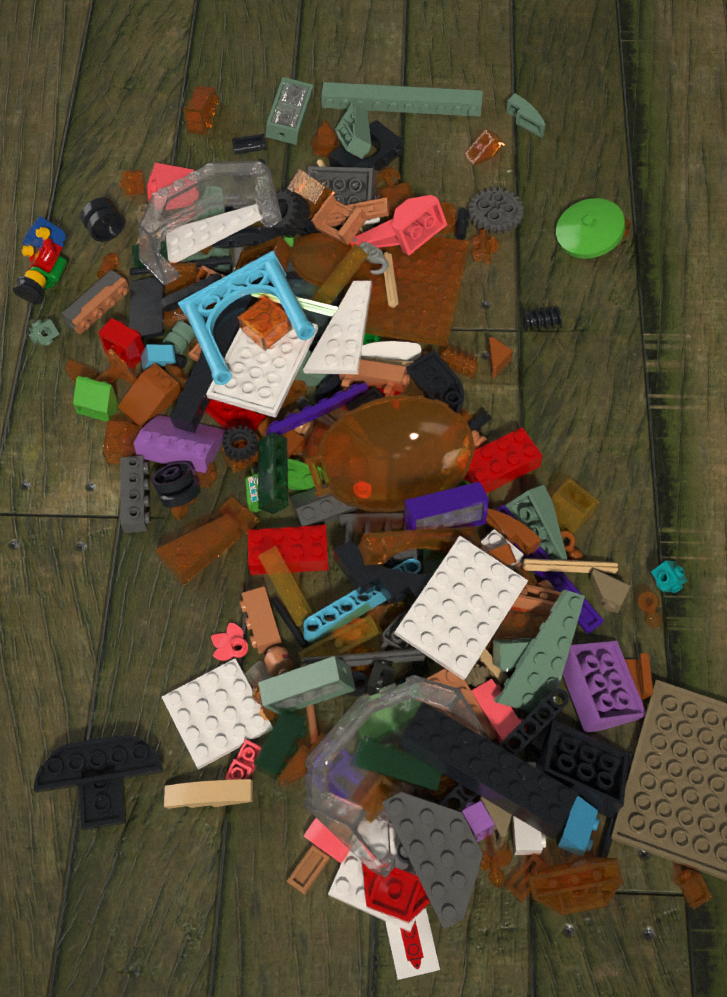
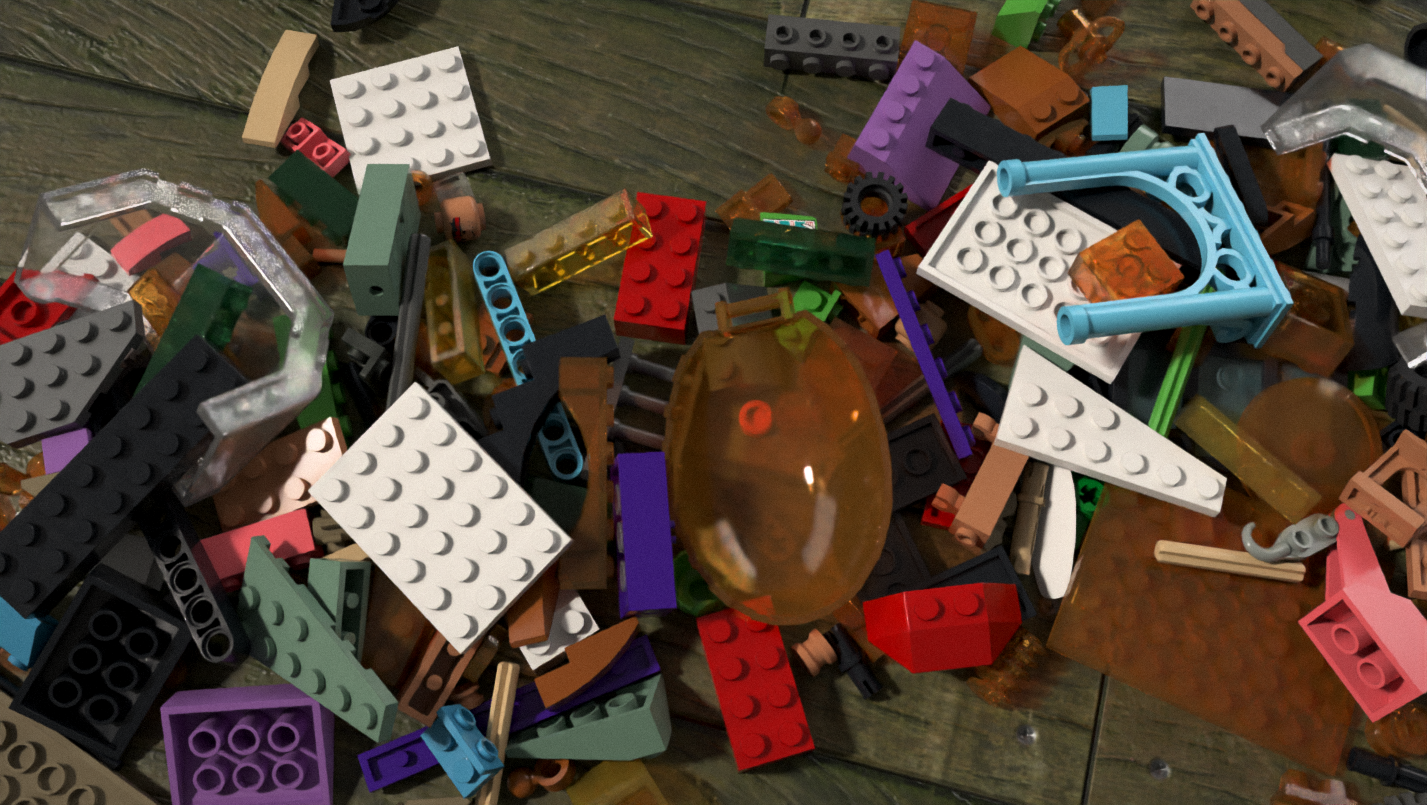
camera: 100 degrees right, 10 degrees up
red brick [98,318,144,369] -> none
black wheel [152,462,201,507] -> none
clear orange wedge [155,514,243,585] -> none
coral plate [211,623,248,661] -> none
nougat brick [240,586,282,654] -> none
dark orange slope [488,337,513,377] -> none
none -> dark azure bracket [420,704,505,799]
none -> red wedge [862,583,1022,674]

